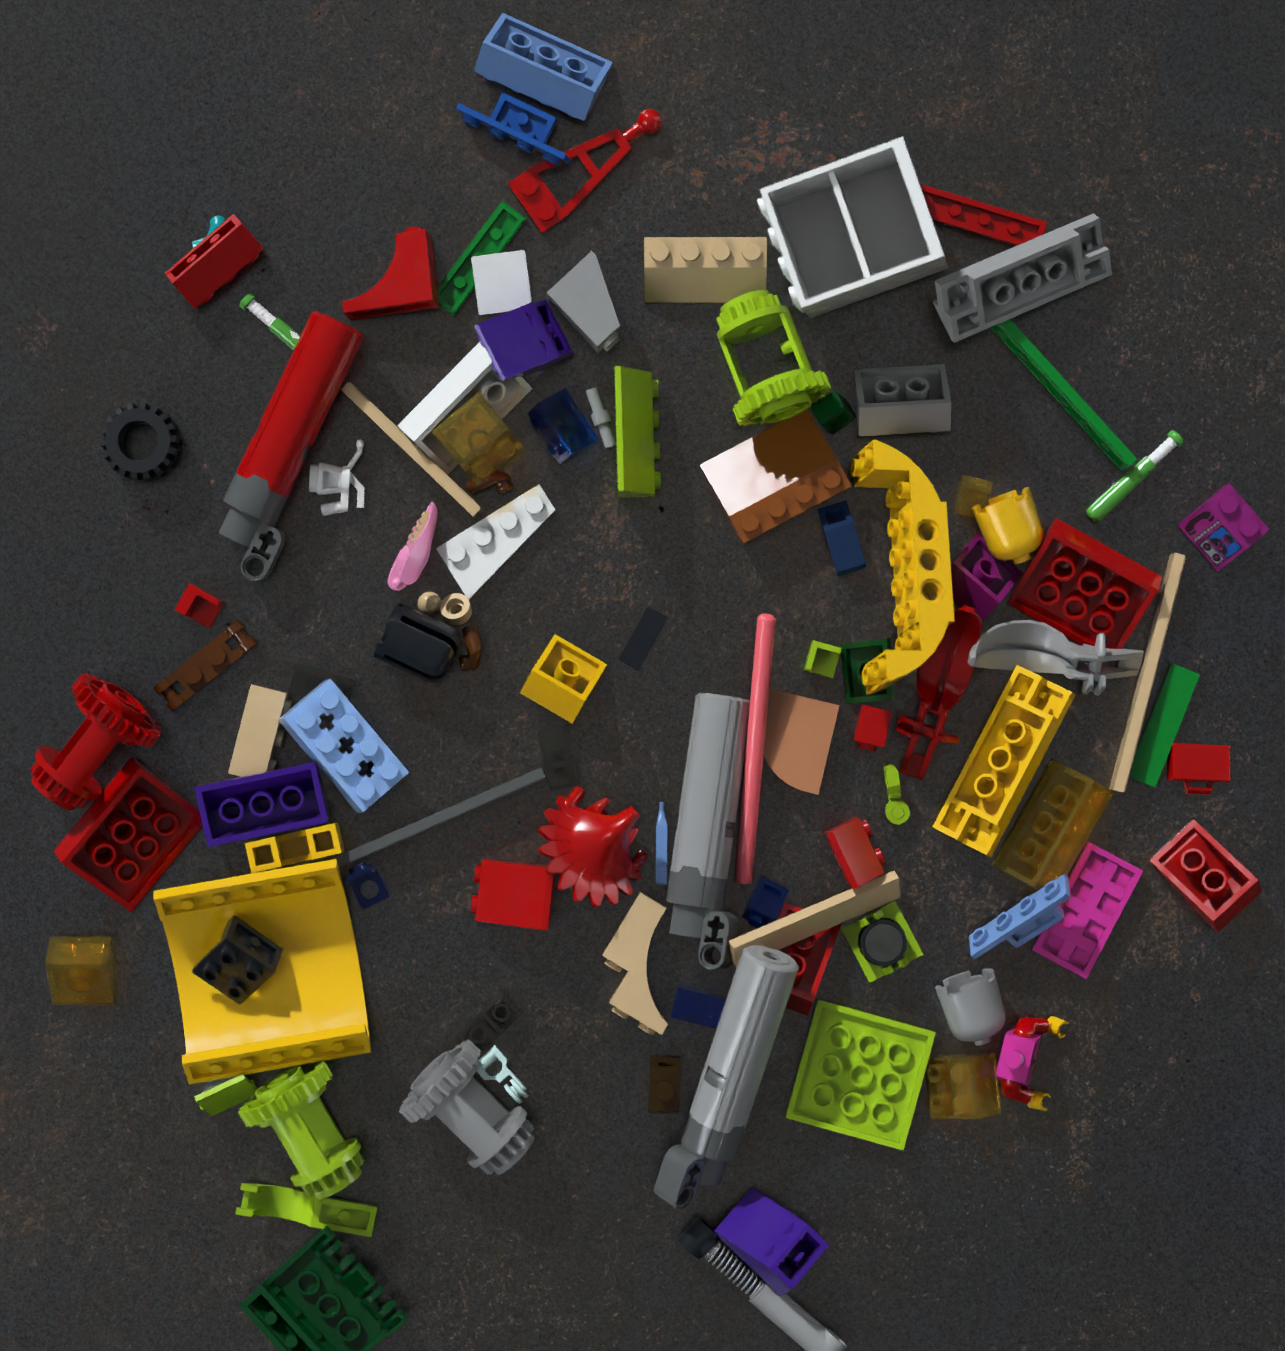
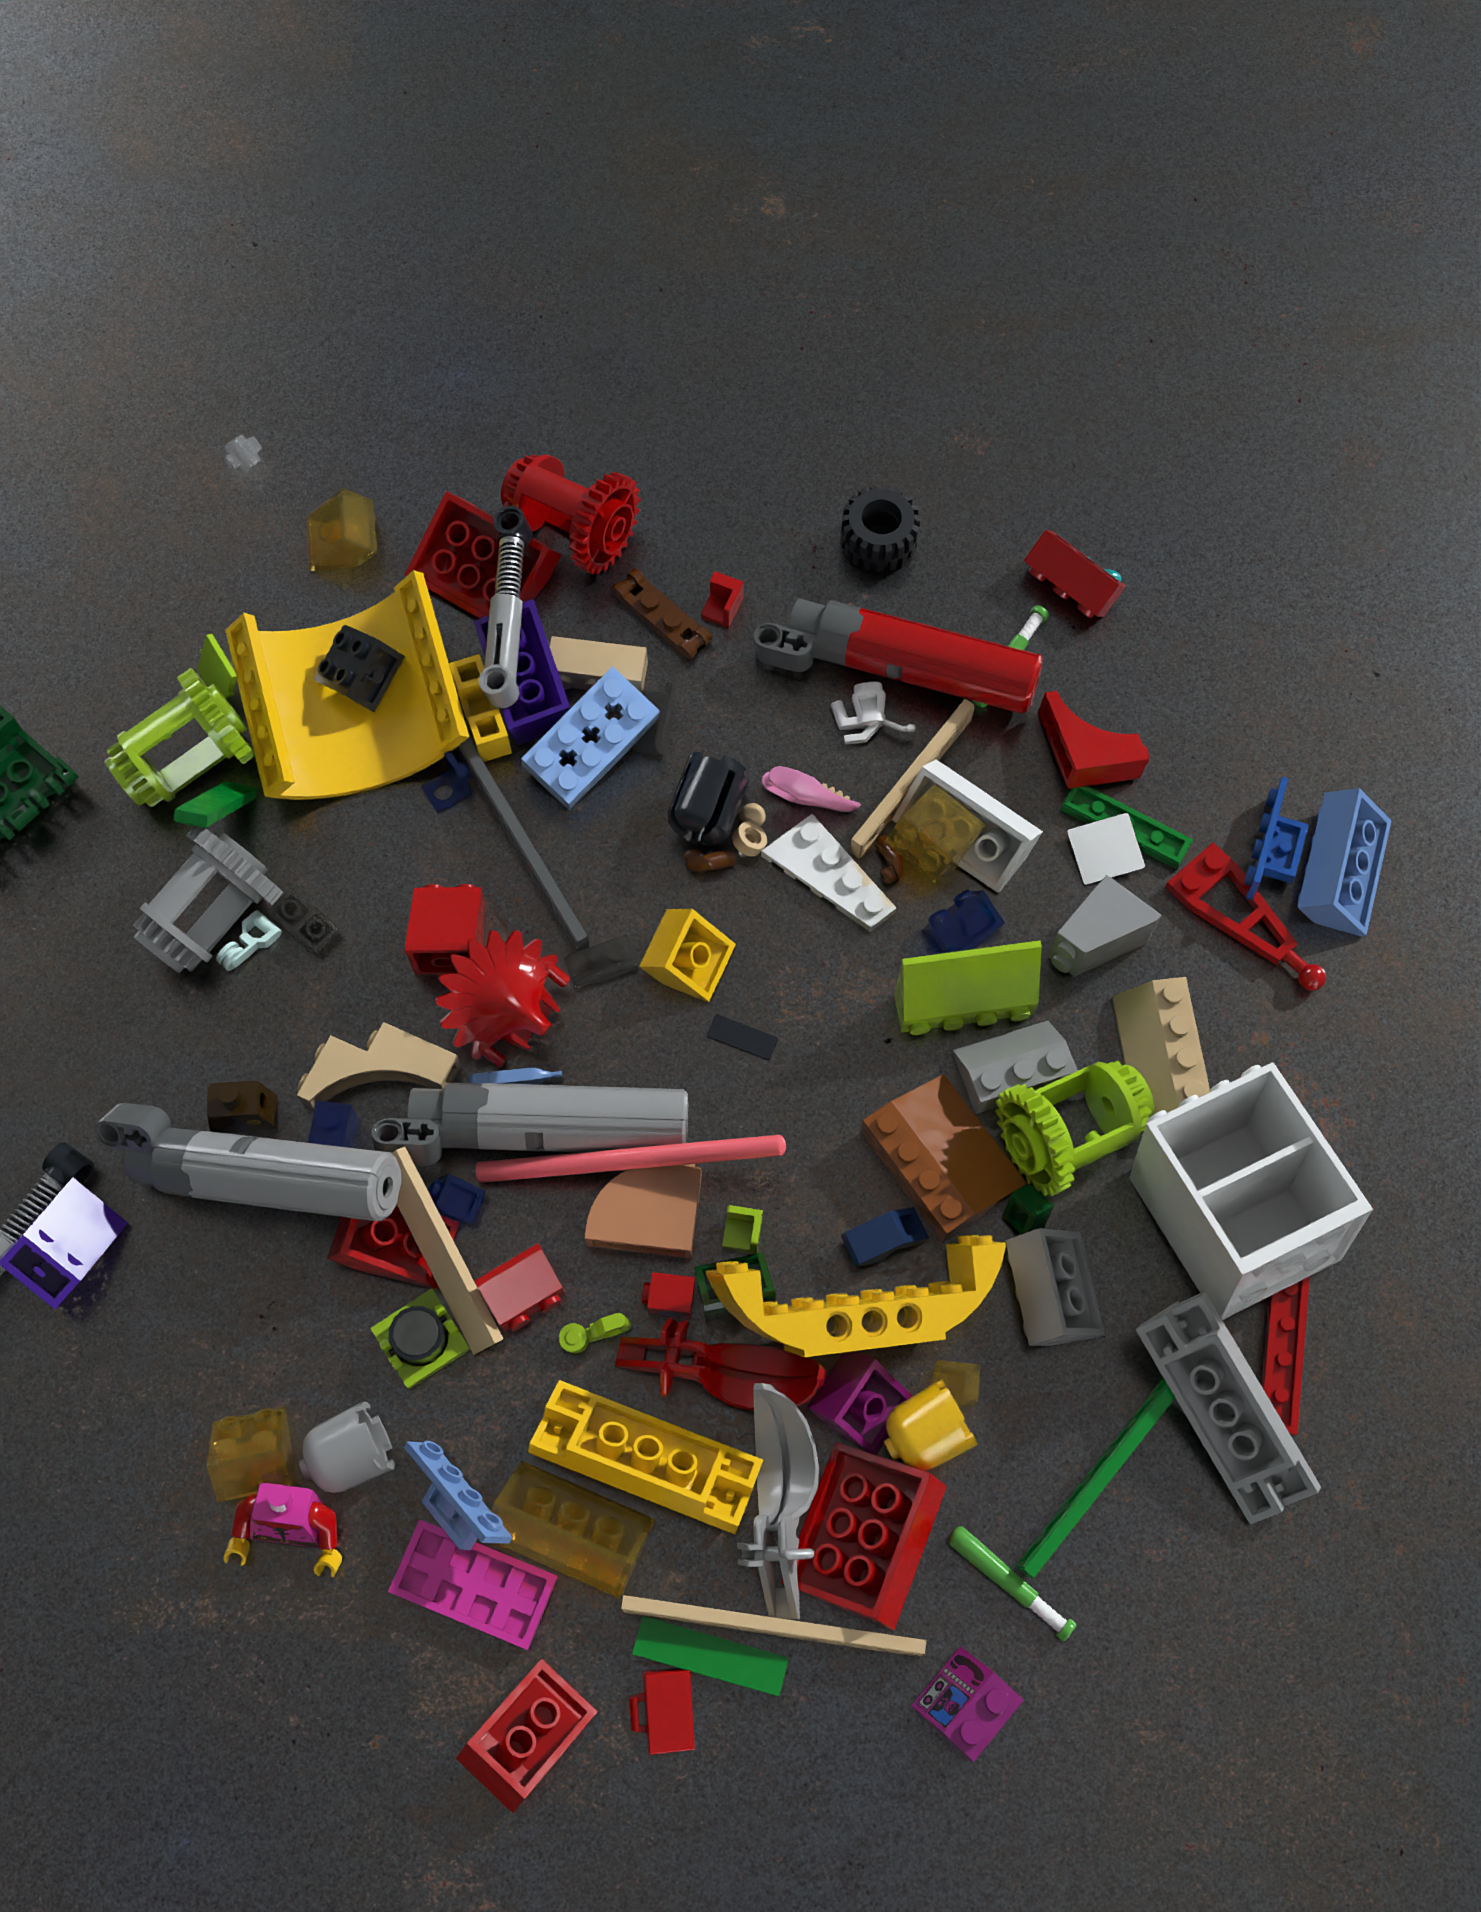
camera: 80 degrees right, 20 degrees down
lime piece [235,1183,377,1237] -> none
dark purple slope [474,299,573,381] -> none
lime plate [785,999,936,1151] -> none
none -> green tile [174,781,257,828]
none -> piece [479,506,533,708]
none -> light grey slope [952,1021,1078,1114]

